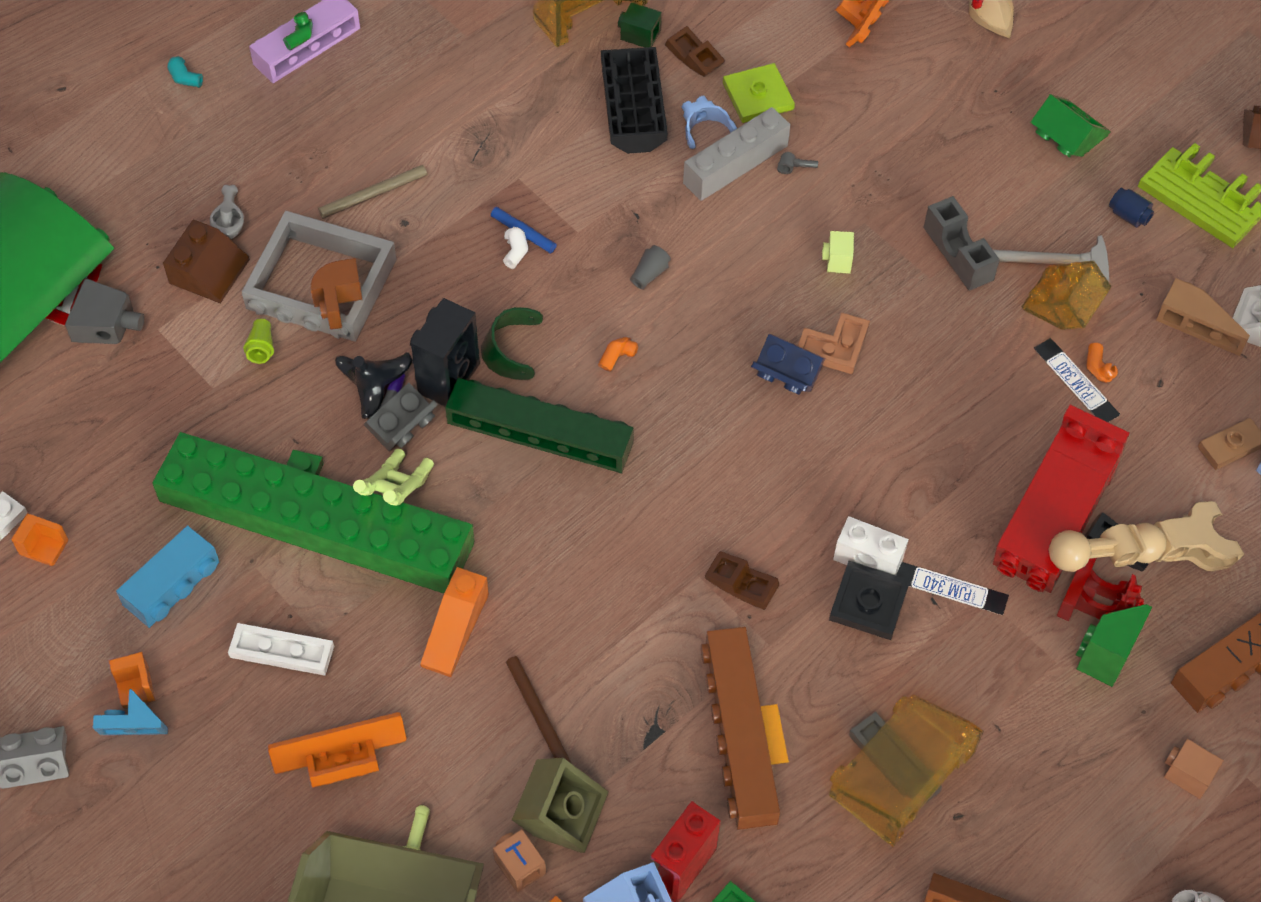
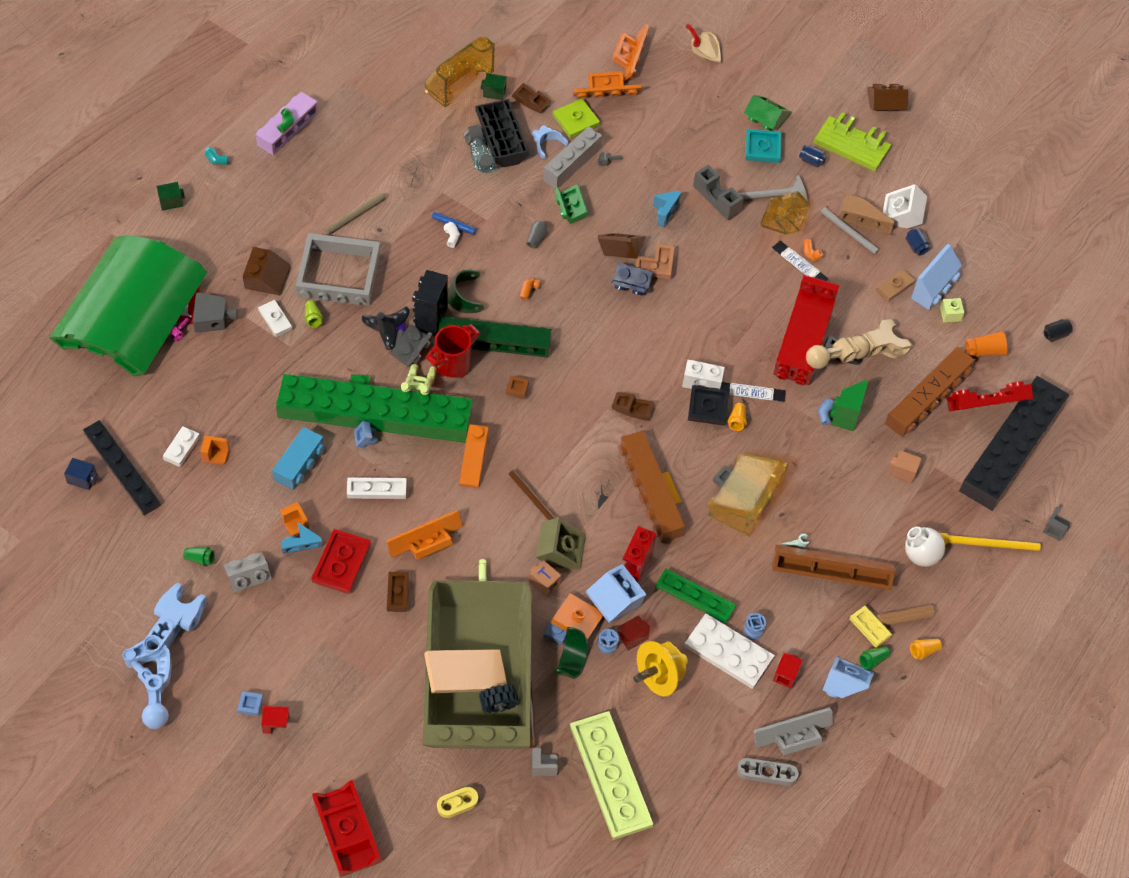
camera: 15 degrees left, 0 degrees up
light grey piece [210,185,244,239] -> none
dark orange brick [311,258,362,330] -> none
yellowish green plate [822,231,854,273] -> none
red tile [1057,558,1144,621] -> none
none -> dark green brick [156,182,185,211]
none -> dark pink hand [171,318,189,341]
none -> white plate [258,300,292,337]
none -> red plate [311,529,371,594]
none -> medium blue tile [354,421,377,448]
none -> reddish brown plate [387,572,409,612]
none -> red container [426,324,480,378]
none -> piece [463,124,495,173]
none -> dark orange plate [506,376,529,399]
none -> green bracket [555,184,589,224]
none -> orange bracket [573,71,642,98]
none -> reddish brown slope [598,233,645,259]
none -> dark azure slope [653,191,681,227]
none -> light orange cone [728,403,747,431]
none -> teal plate [745,129,781,163]
none -> light aqua hand [780,534,809,549]
none -> medium blue arm [818,398,834,425]
none -> light grey bar [820,207,879,255]

